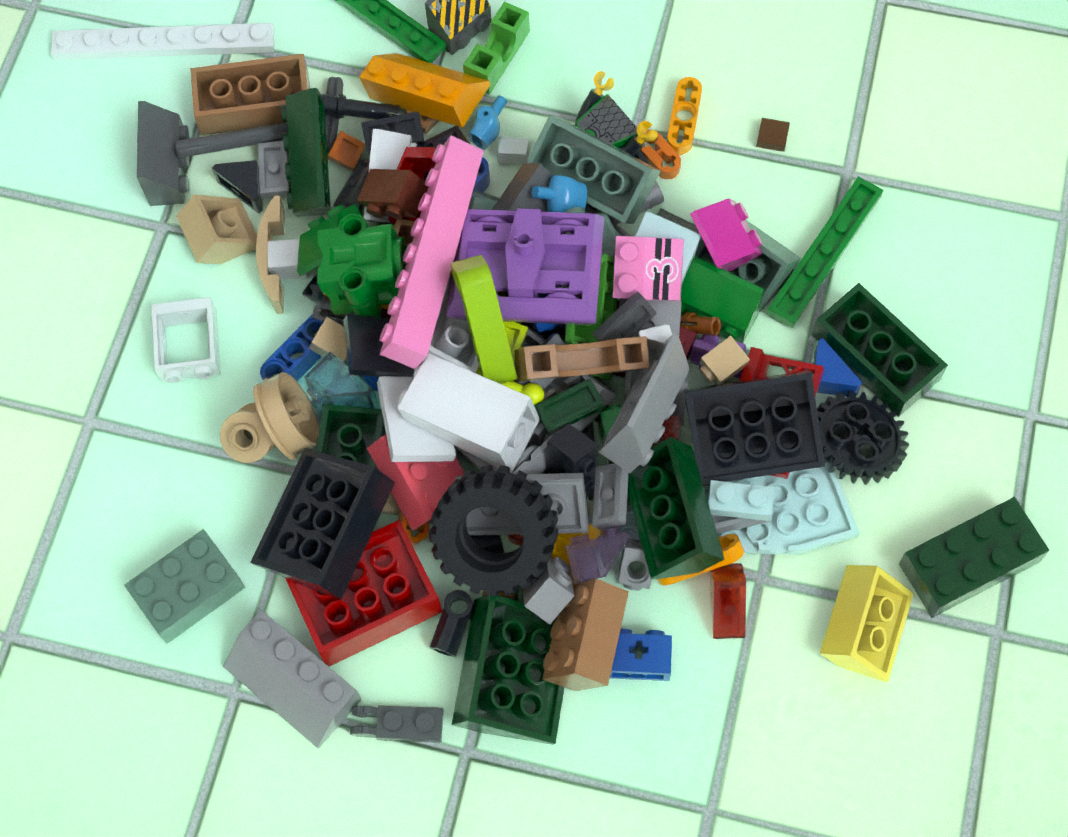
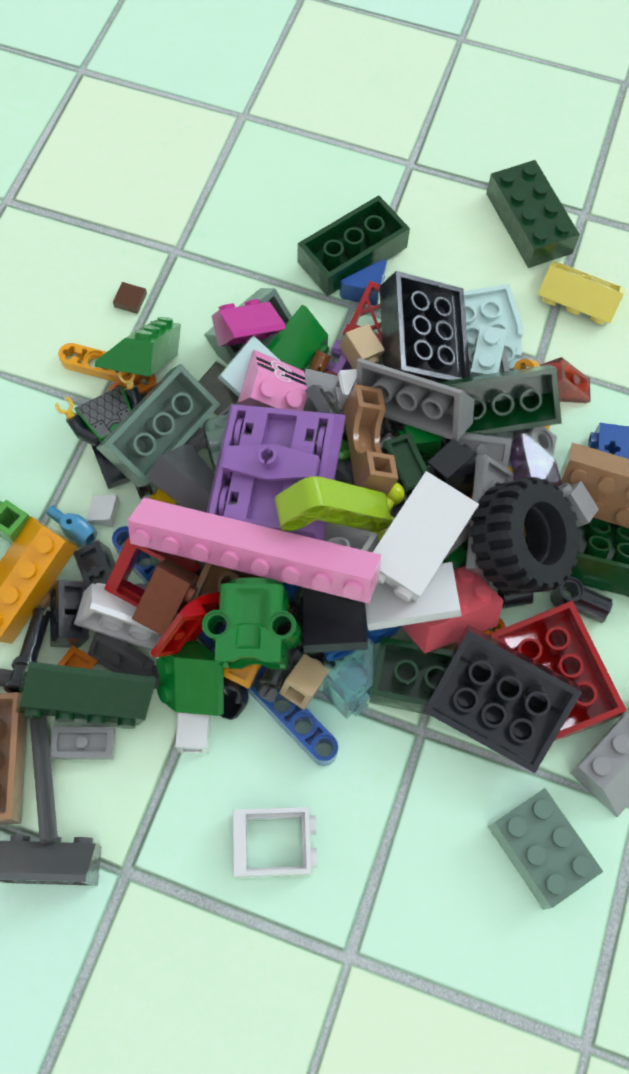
camera: 90 degrees left, 0 degrees up
tan slope [176,194,257,264] -> none
black slope [212,160,263,214] -> none
tan piece [220,372,320,463] -> none
tan slope [256,196,285,314] -> none
dark azure piece [532,175,587,212] -> none
green plate [767,176,884,328] -> none
black gear [817,390,909,485] -> none
none -> green slope [95,317,181,377]
none -> red slope [150,592,220,658]

